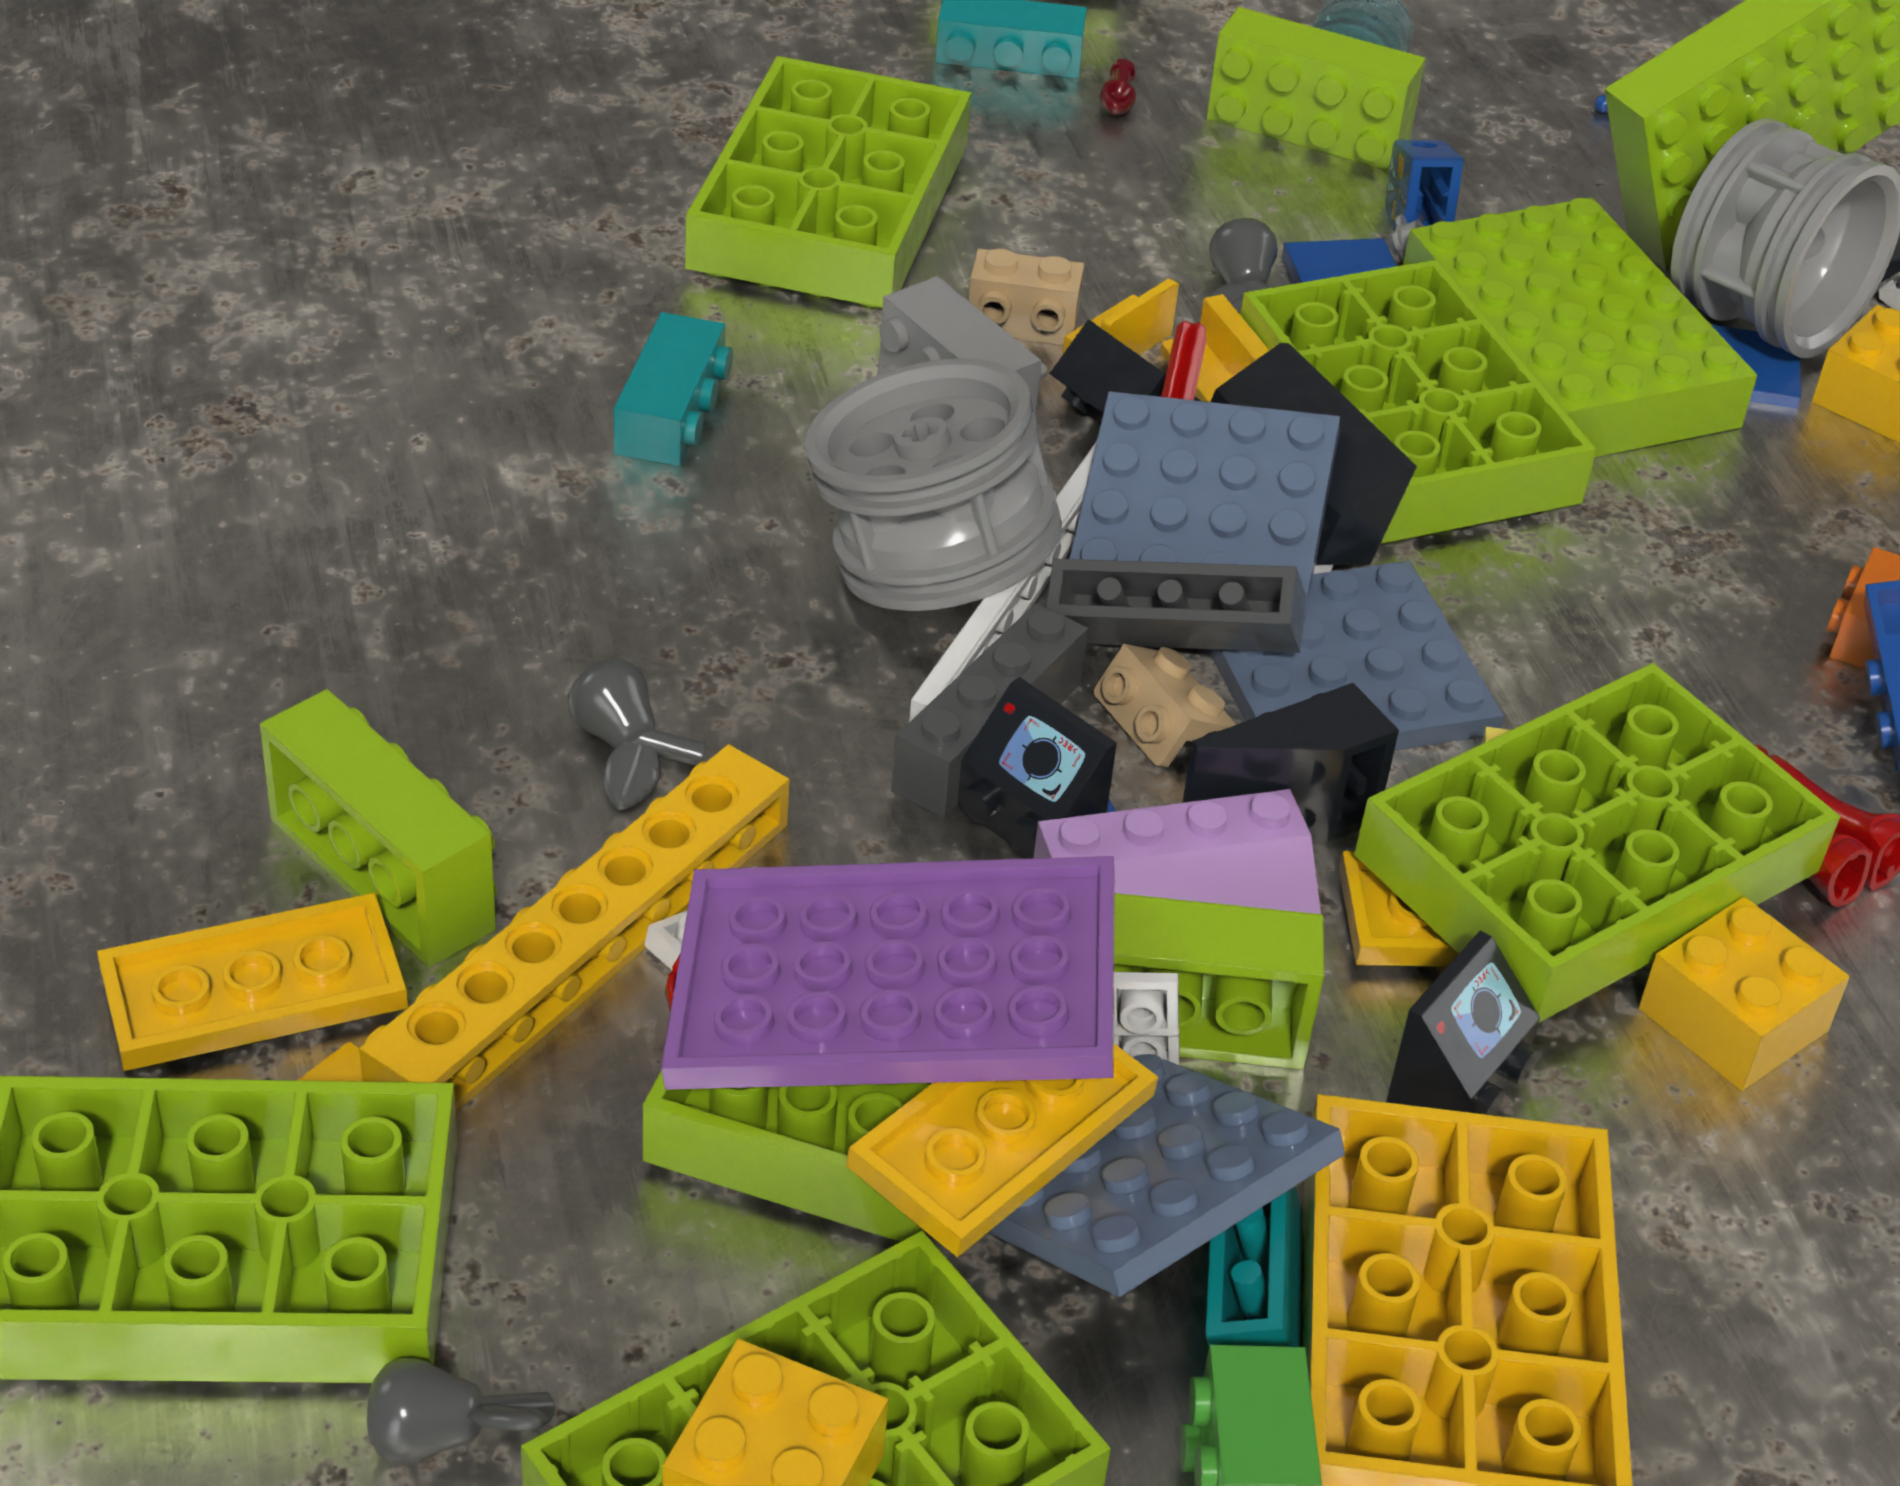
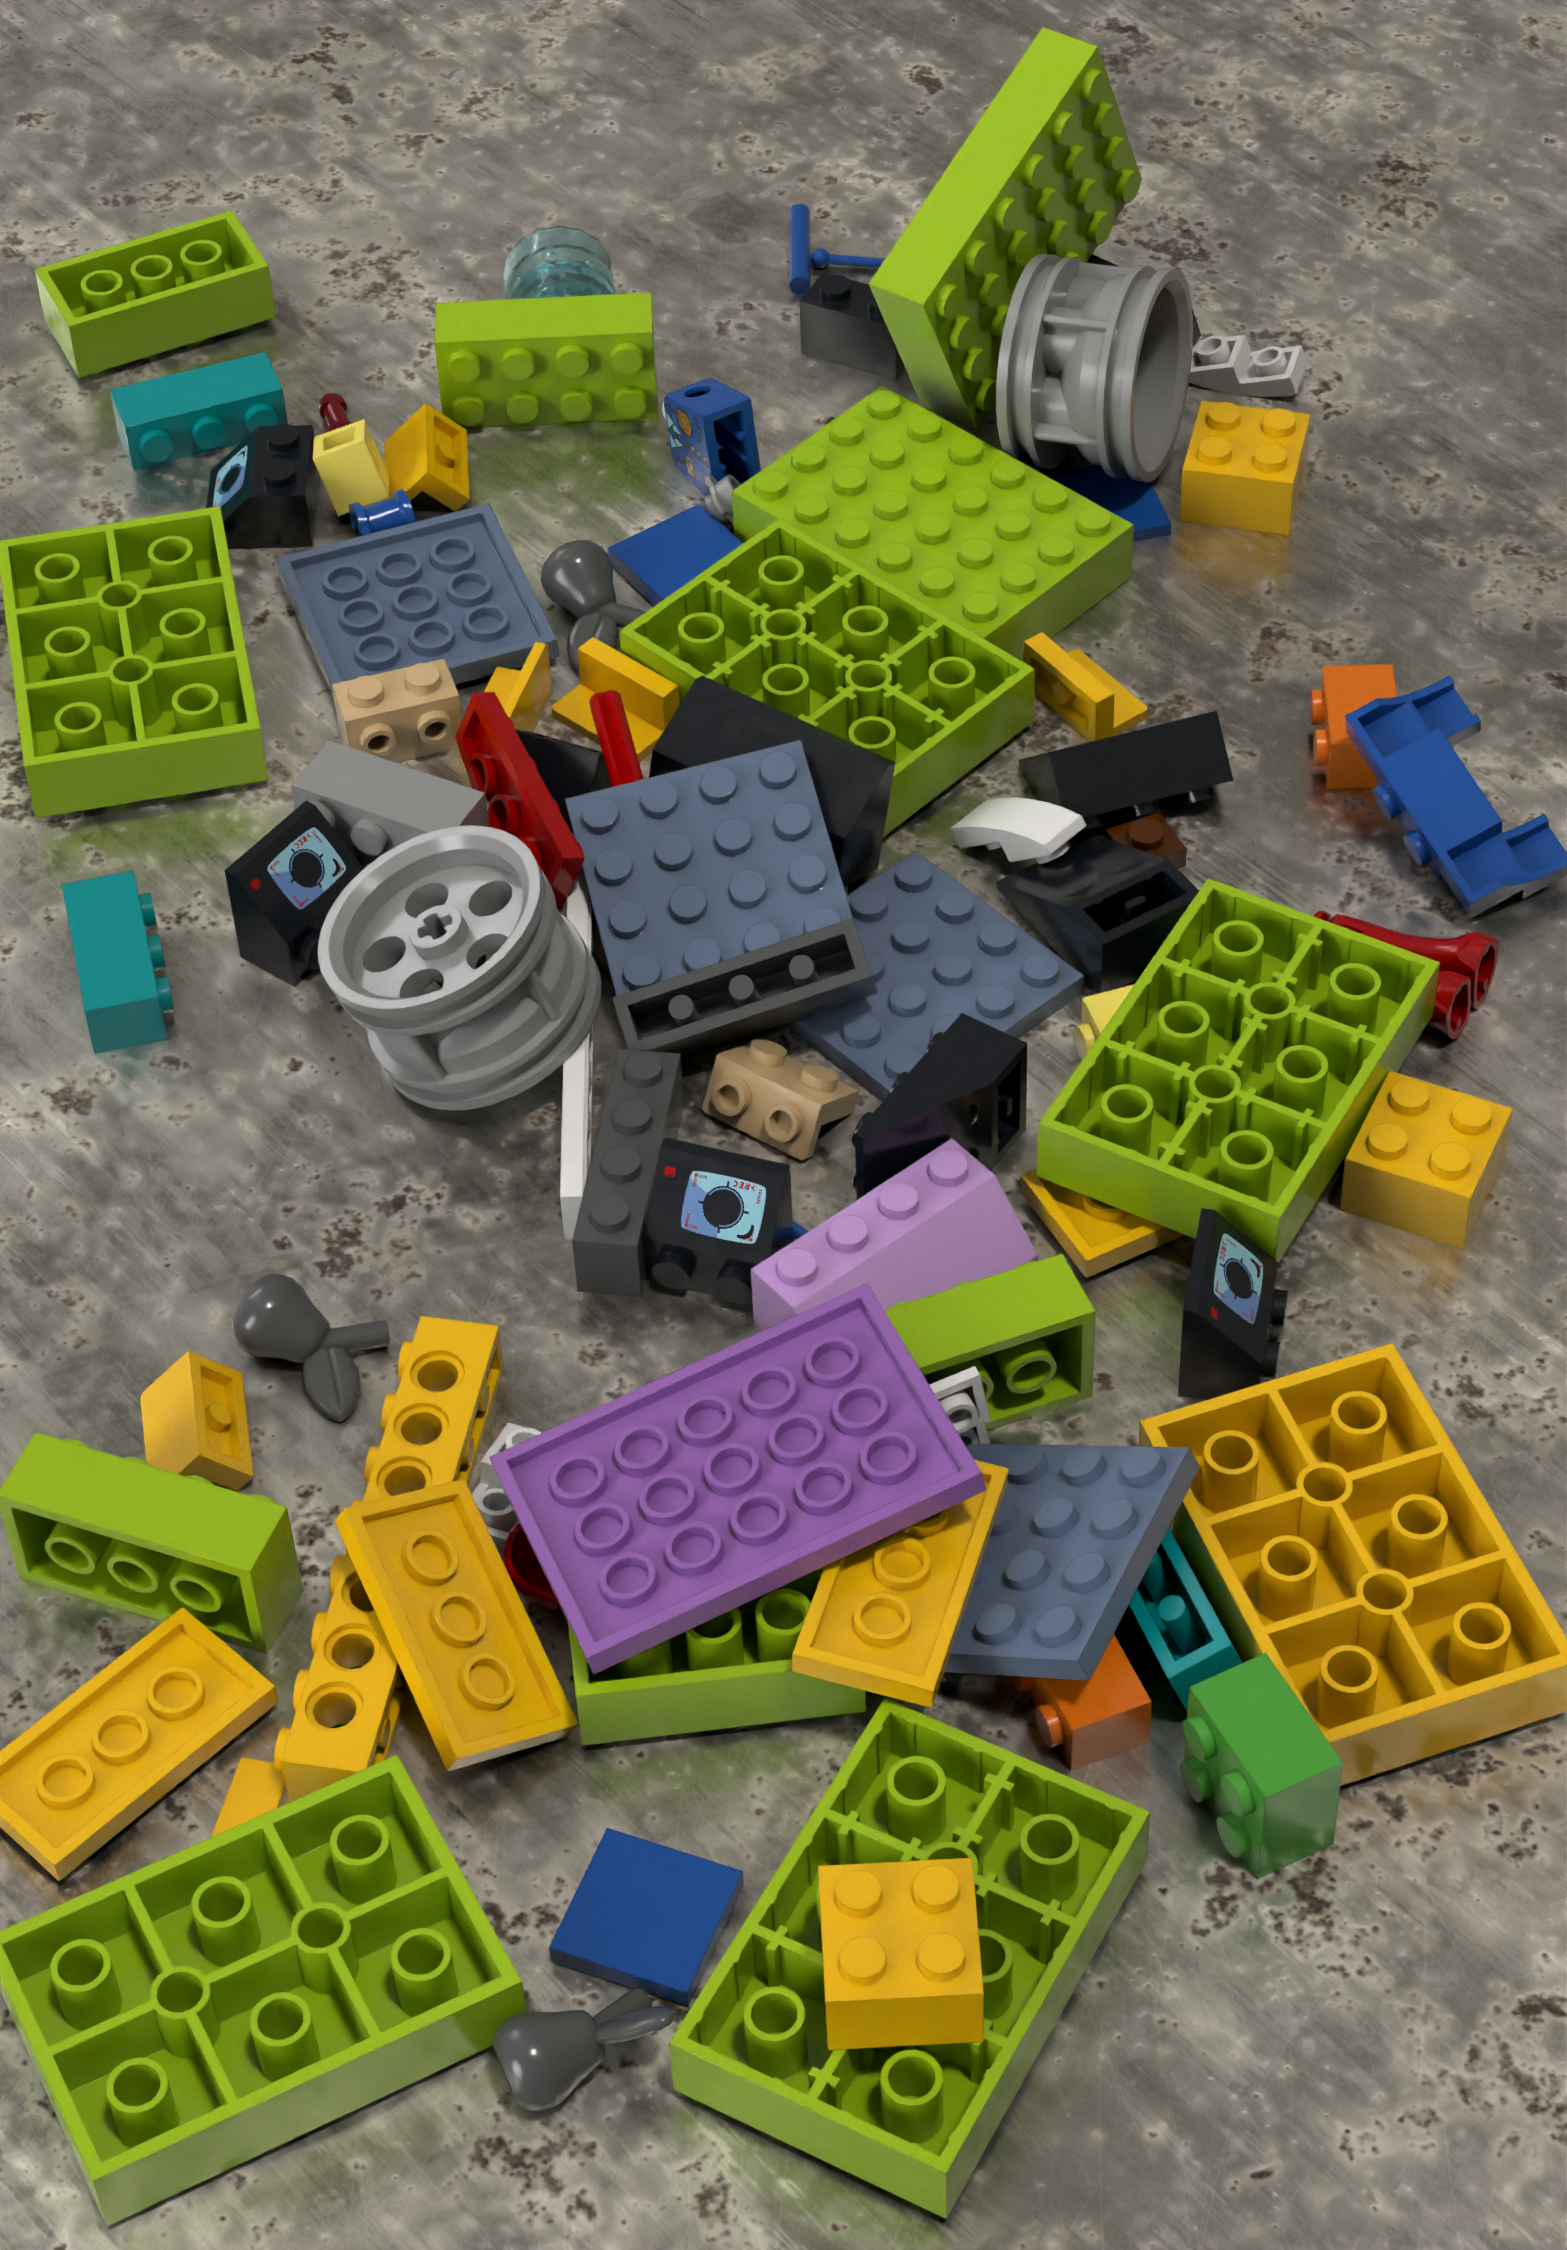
camera: 20 degrees left, 5 degrees up
none -> yellow panel [140,1350,254,1491]
none -> black slope [206,424,320,549]
none -> black slope [225,800,364,987]
none -> sand blue plate [276,503,559,700]
none -> light yellow brick [313,419,389,516]
none -> yellow plate [334,1479,579,1771]
none -> blue bush [349,489,416,537]
none -> yellow panel [384,403,470,512]
none -> red wing [455,692,585,912]
none -> blue tile [549,1828,744,2006]
none -> blue piece [789,204,810,294]
none -> black slope [799,272,905,380]
none -> white slope [950,797,1087,864]
none -> black slope [996,835,1199,994]
none -> orange brick [1010,1634,1152,1771]
none -> black slope [1018,711,1233,831]
none -> yellow panel [1023,632,1147,742]
none -> reddish brown plate [1105,812,1187,869]

